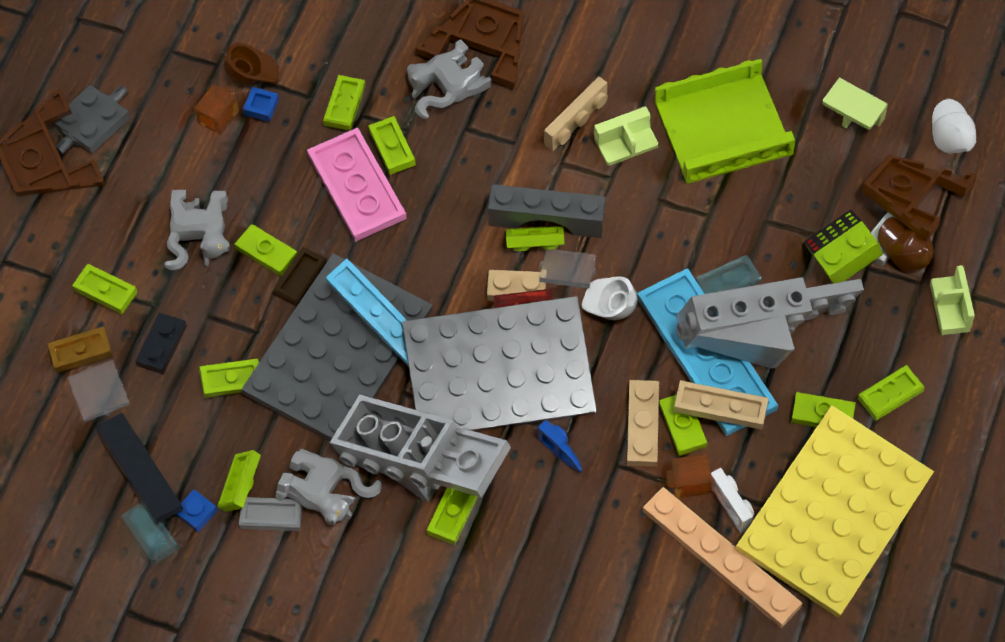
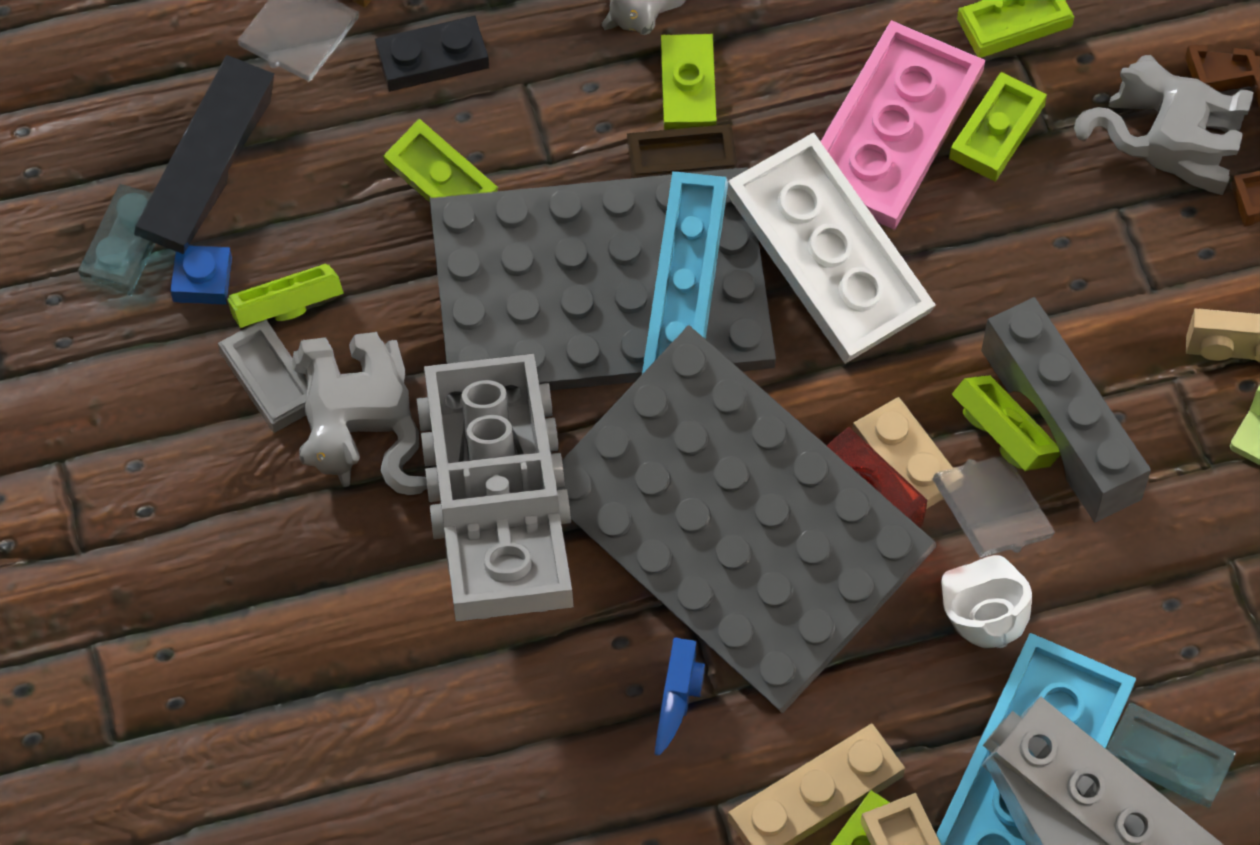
camera: 50 degrees right, 0 degrees up
lime plate [427,488,478,546] -> none
none -> white plate [727,132,936,364]

